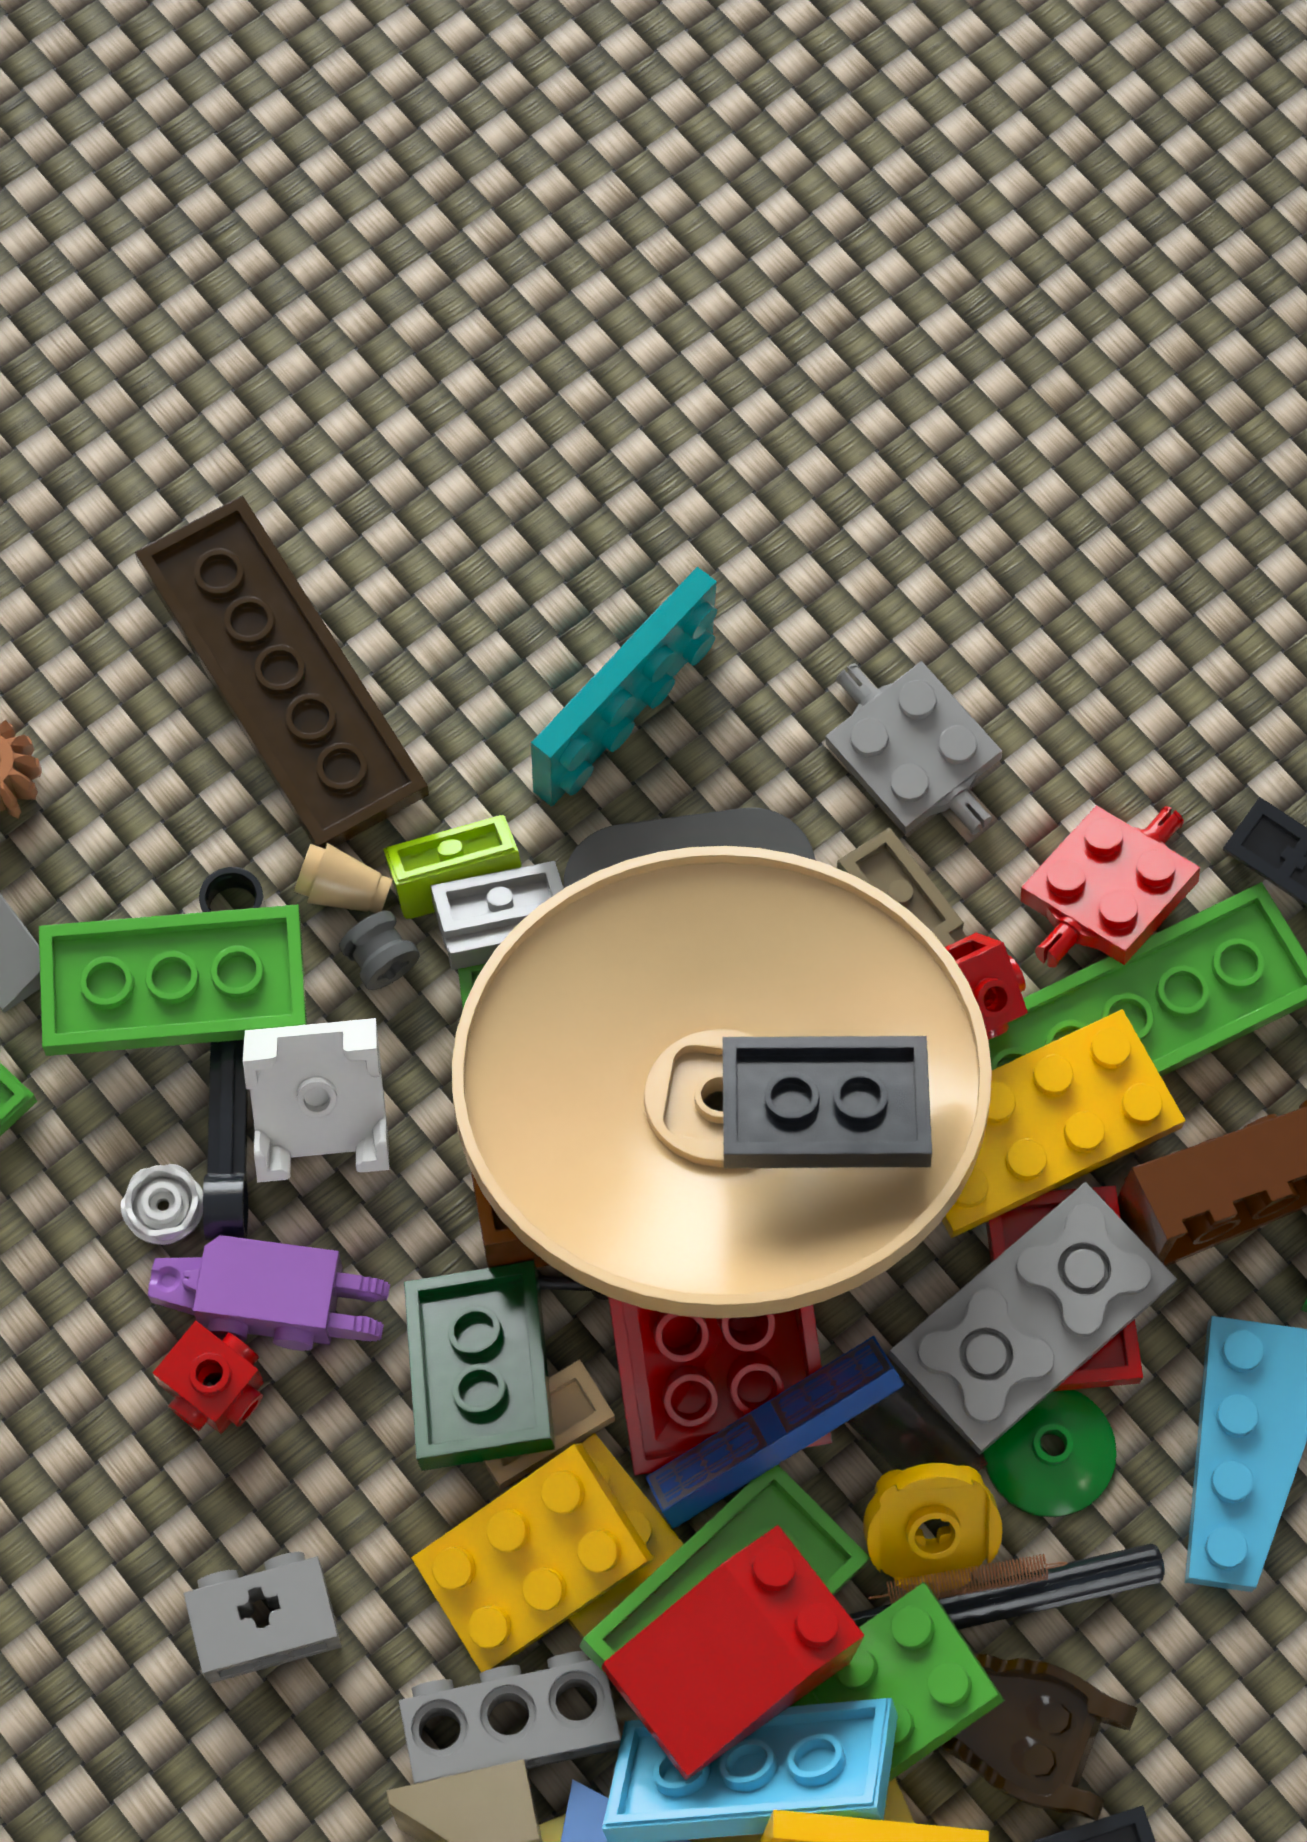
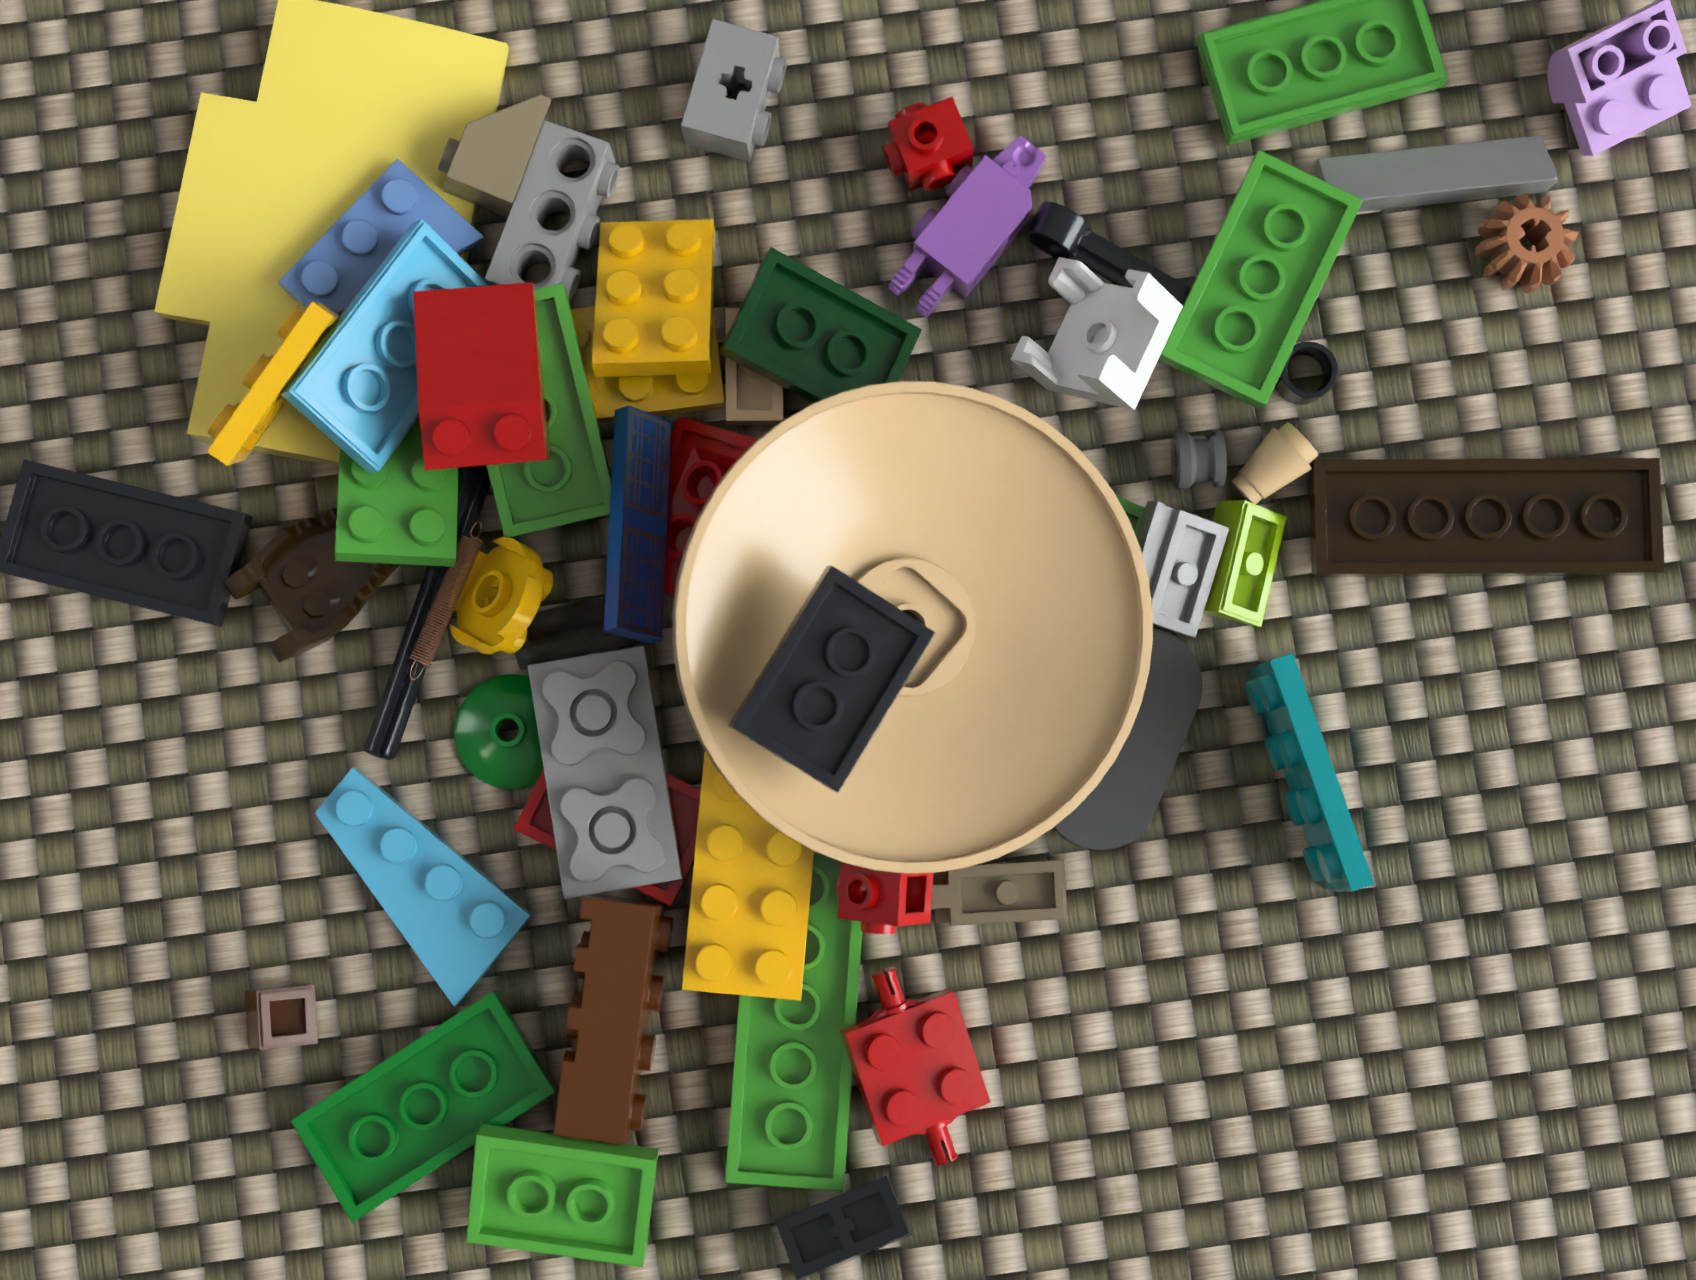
camera: 125 degrees right, 15 degrees up
white plate [121,1164,203,1245] -> none
light grey plate [825,661,1002,835] -> none

